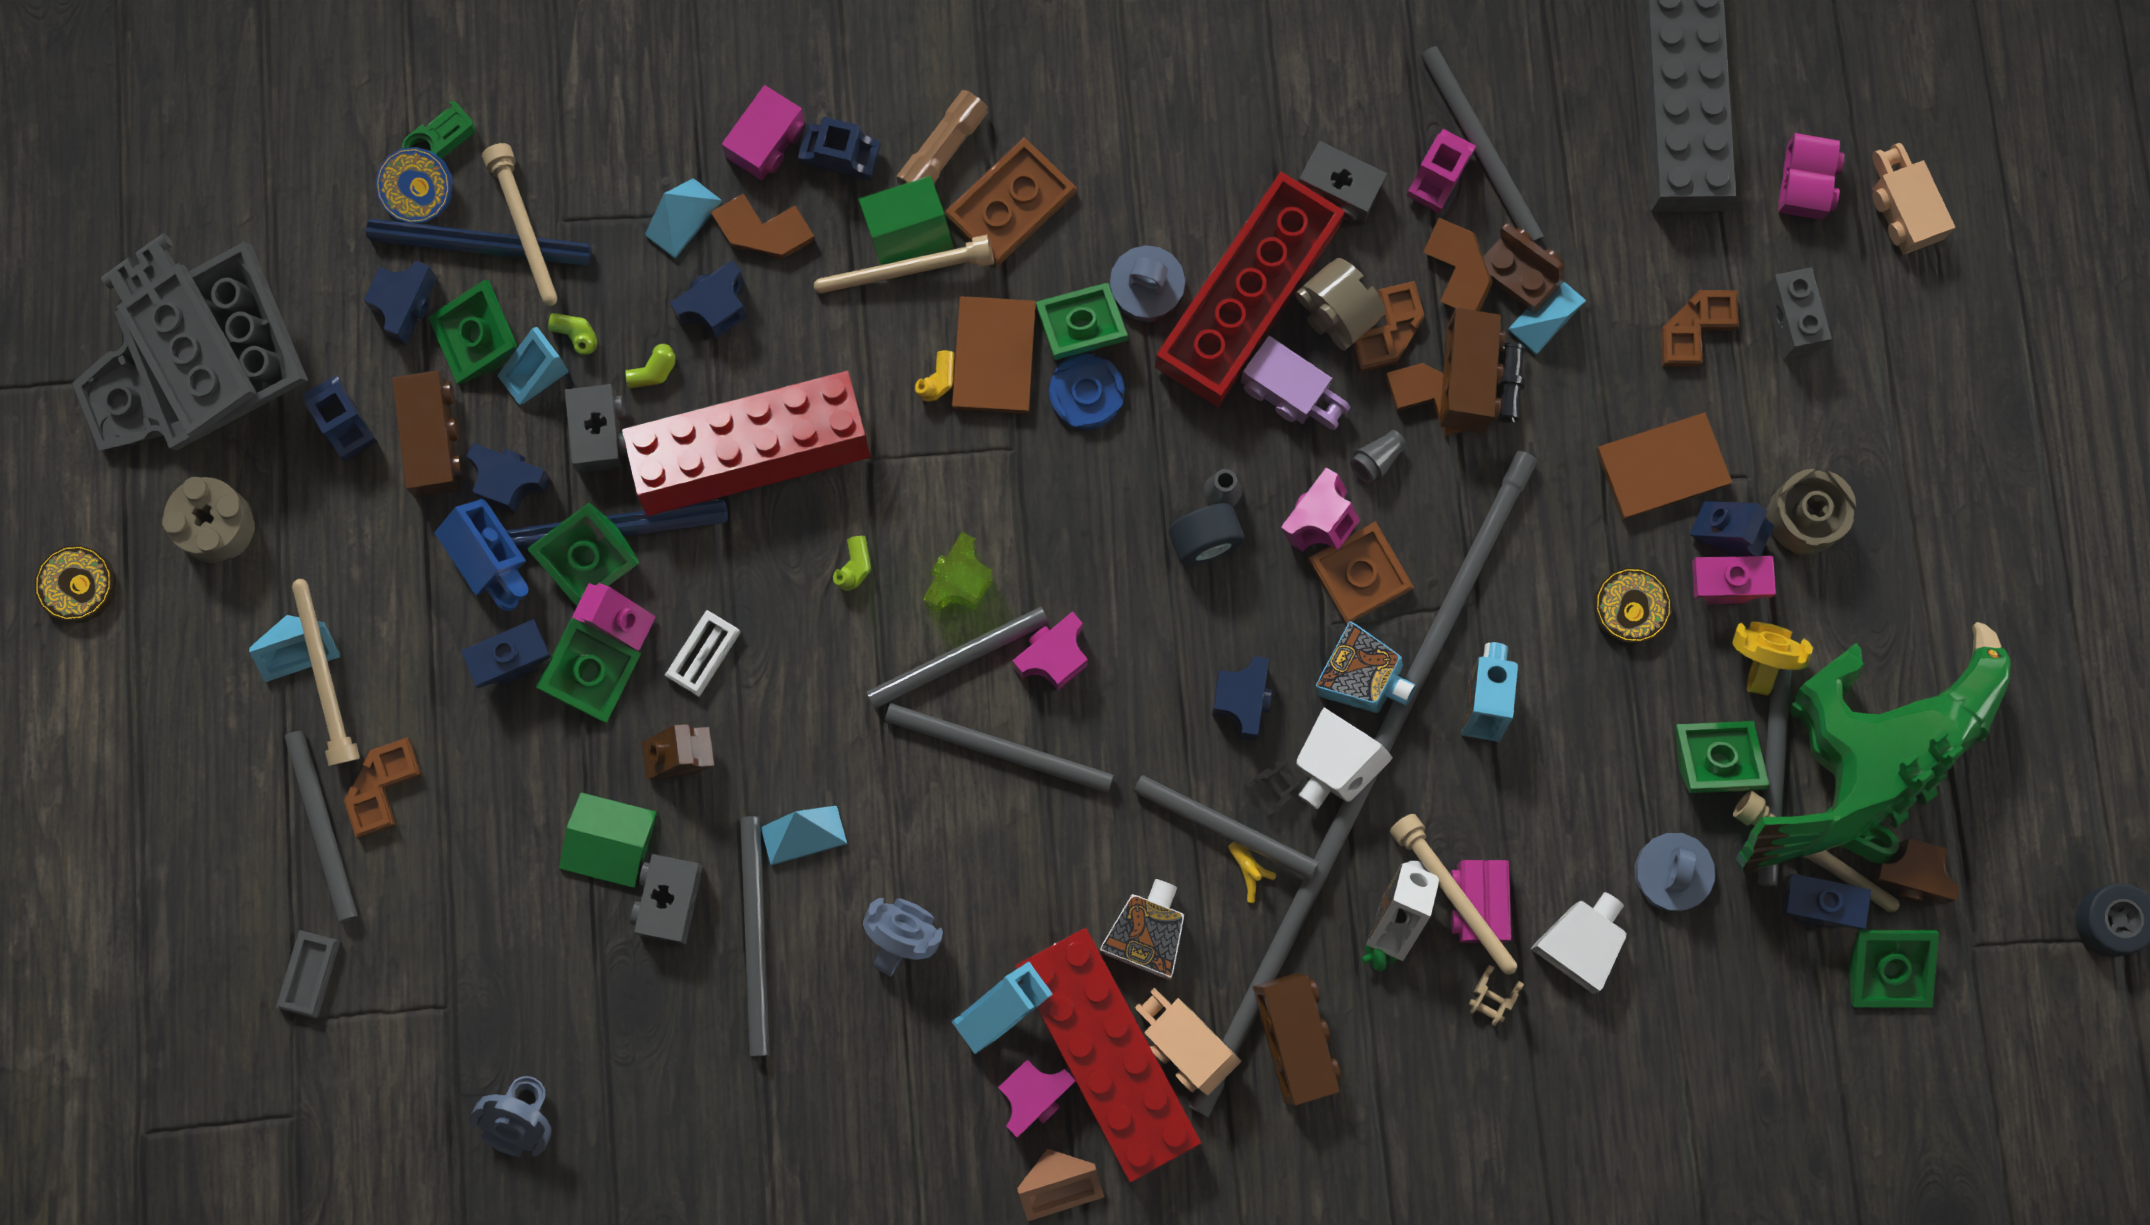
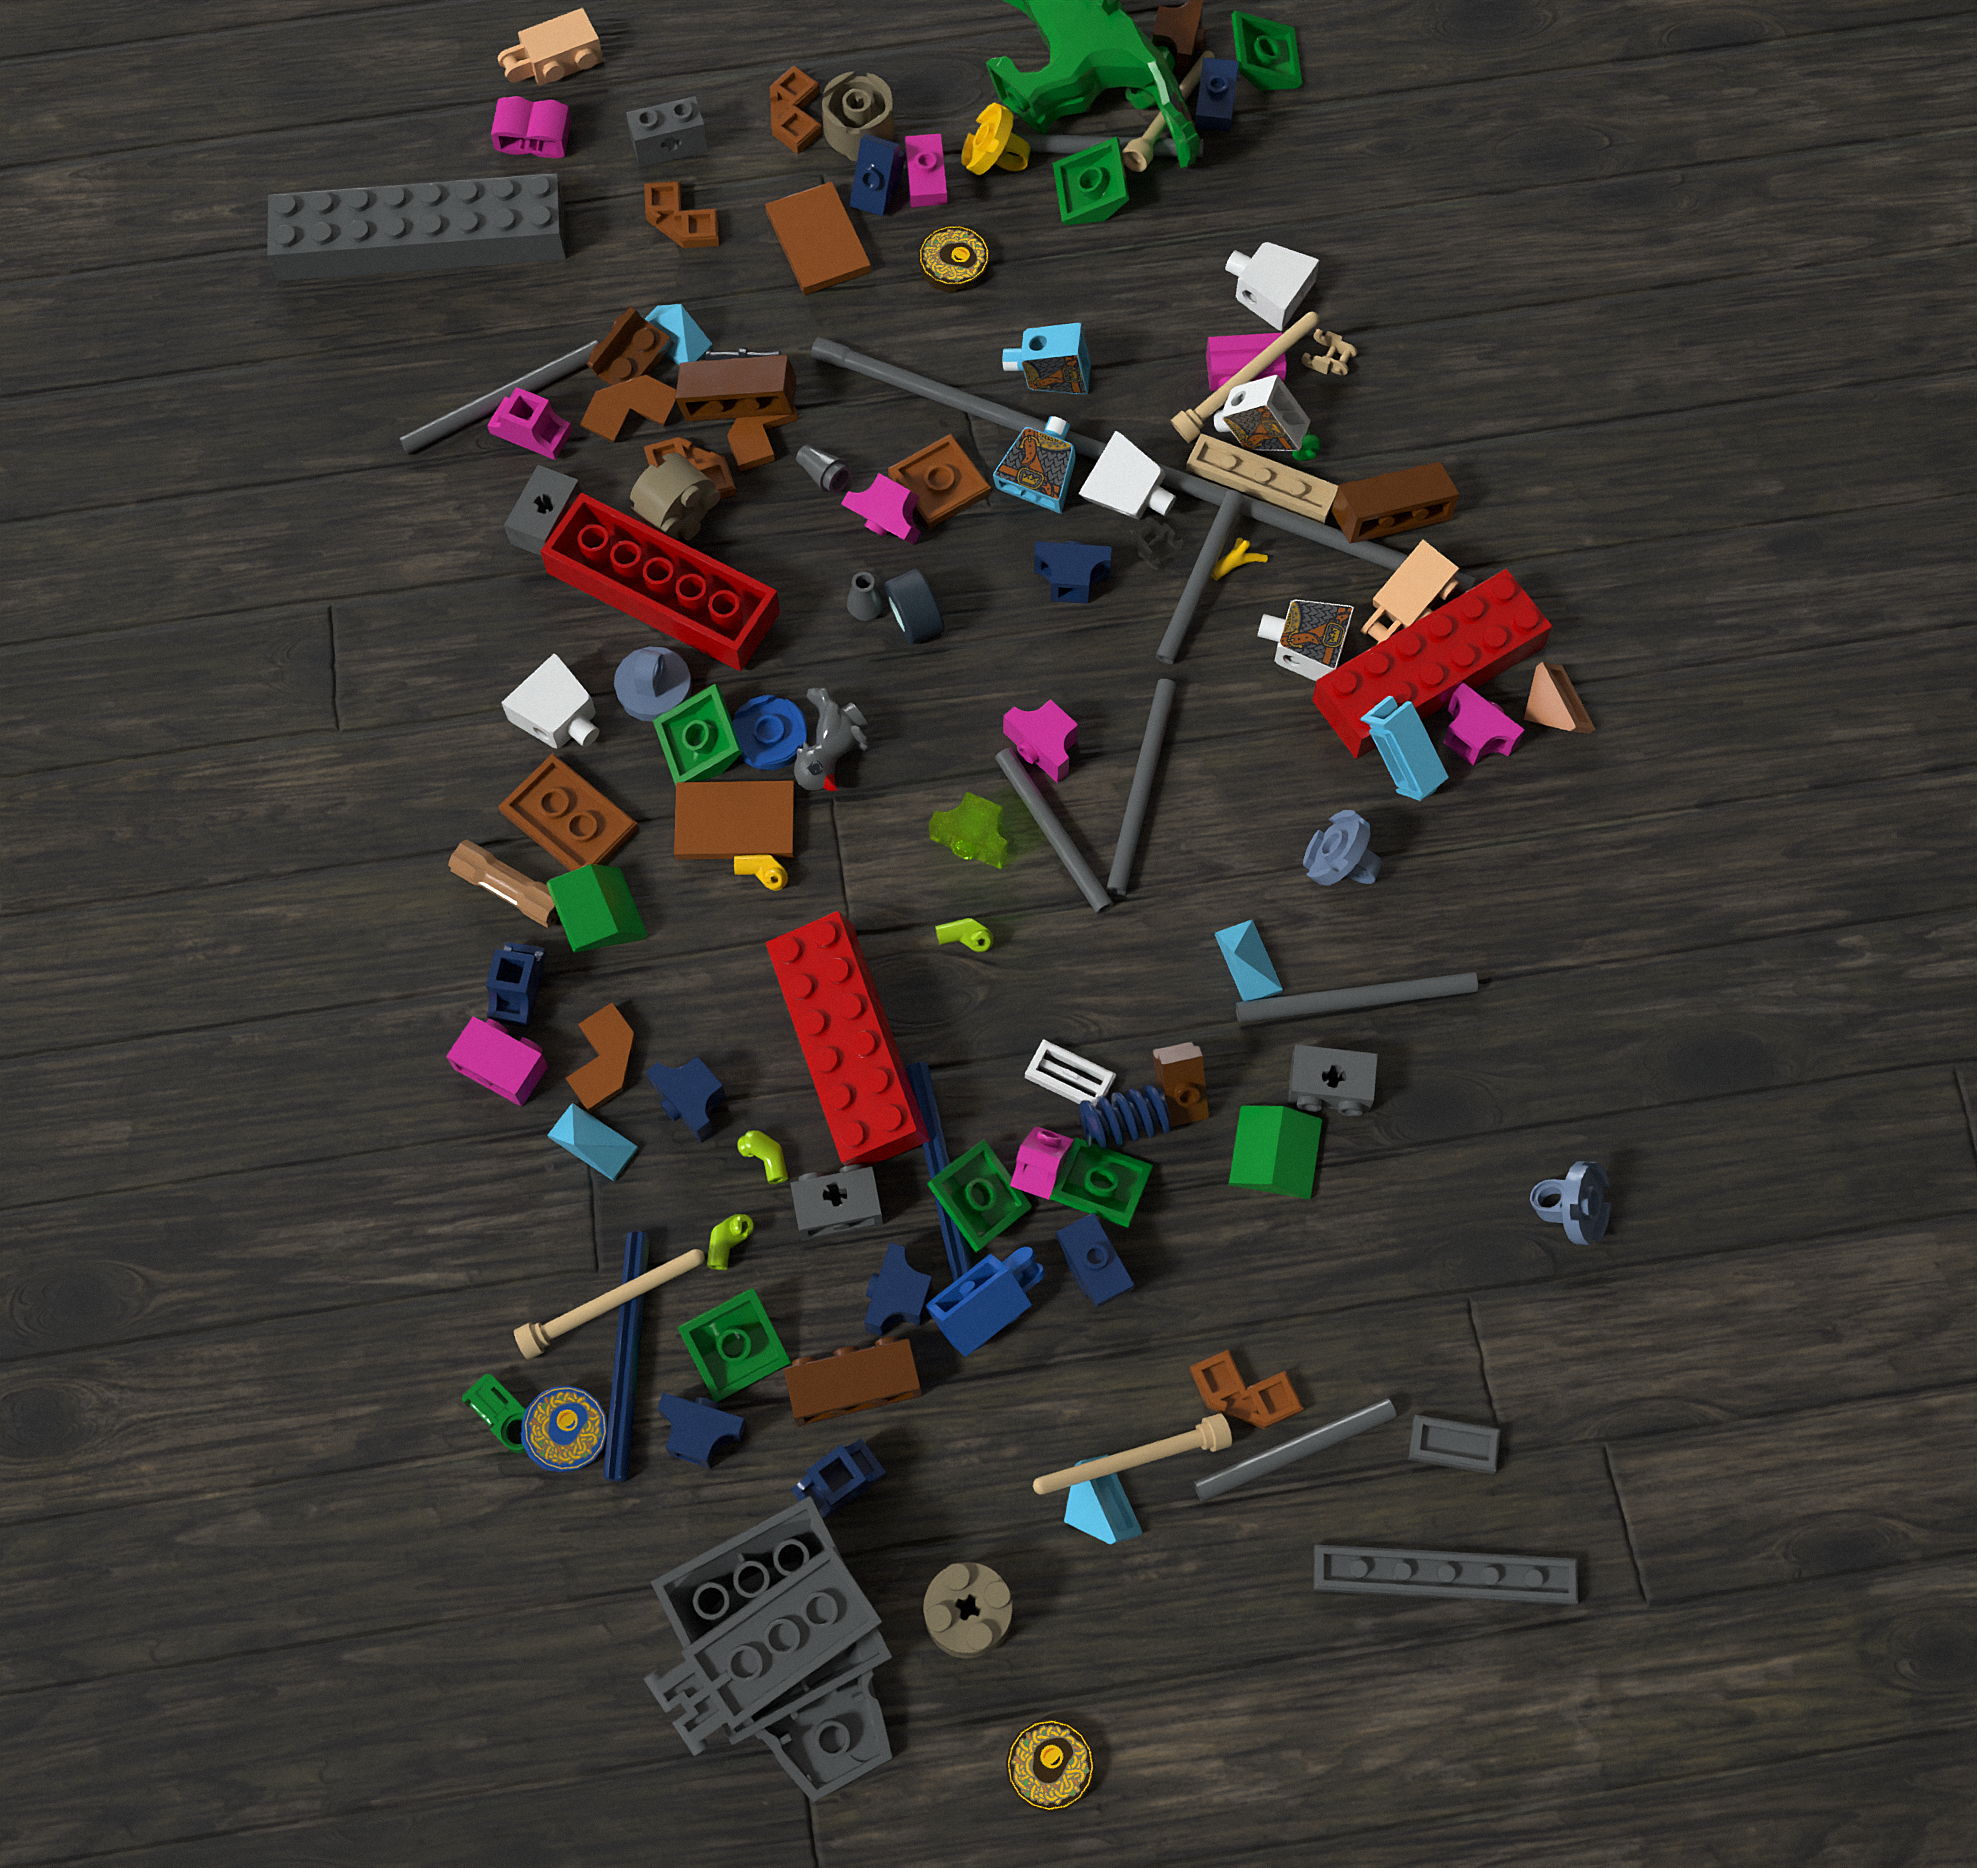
camera: 90 degrees left, 10 degrees down
medium azure slope [497,327,569,405] -> none
tan piece [814,234,994,294] -> none
lavender brick [1241,336,1351,430] -> none
sand blue tile [1635,833,1715,912] -> none
none -> white torso [501,653,599,749]
none -> dark orange tile [770,65,822,154]
none -> dark grey animal [794,687,869,791]
none -> dark blue piece [1079,1085,1170,1150]
none -> tan plate [1186,433,1338,524]
none -> dark grey tile [1313,1545,1578,1605]

